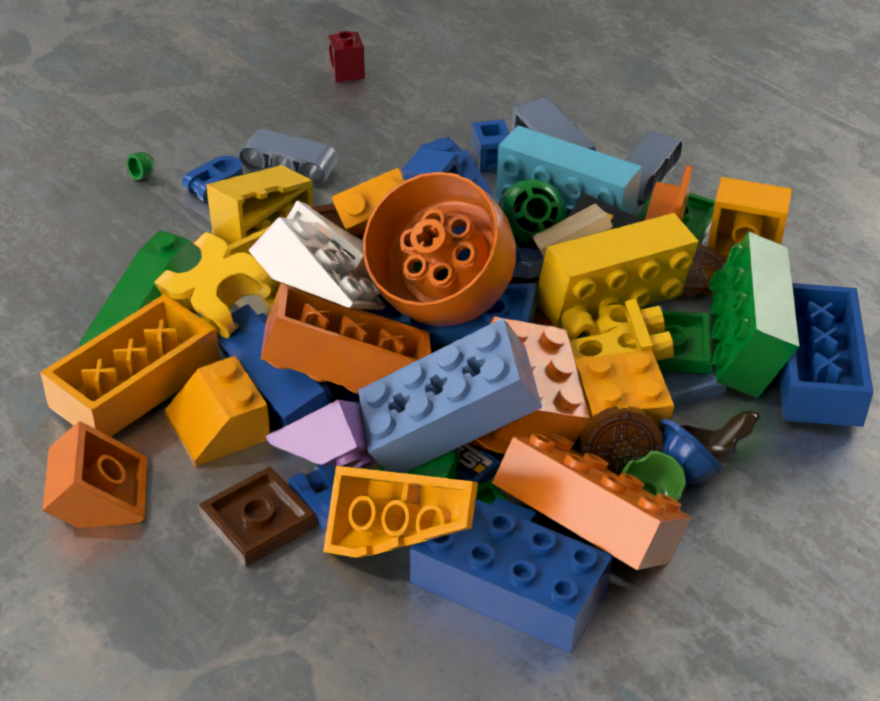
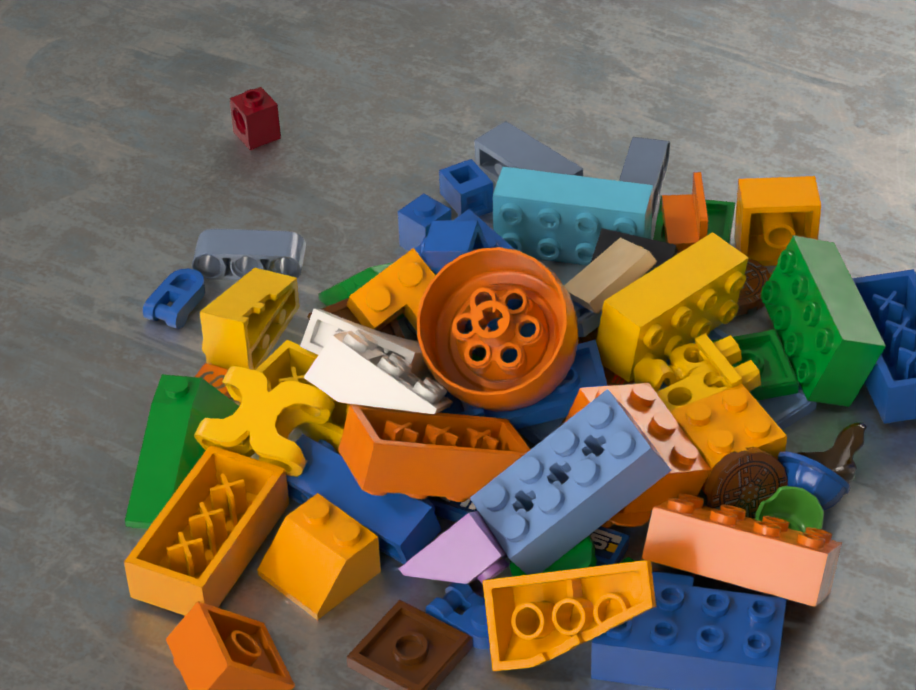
camera: 15 degrees left, 0 degrees up
green hinge [126,152,156,180] -> none
green brick [498,179,567,249] -> none

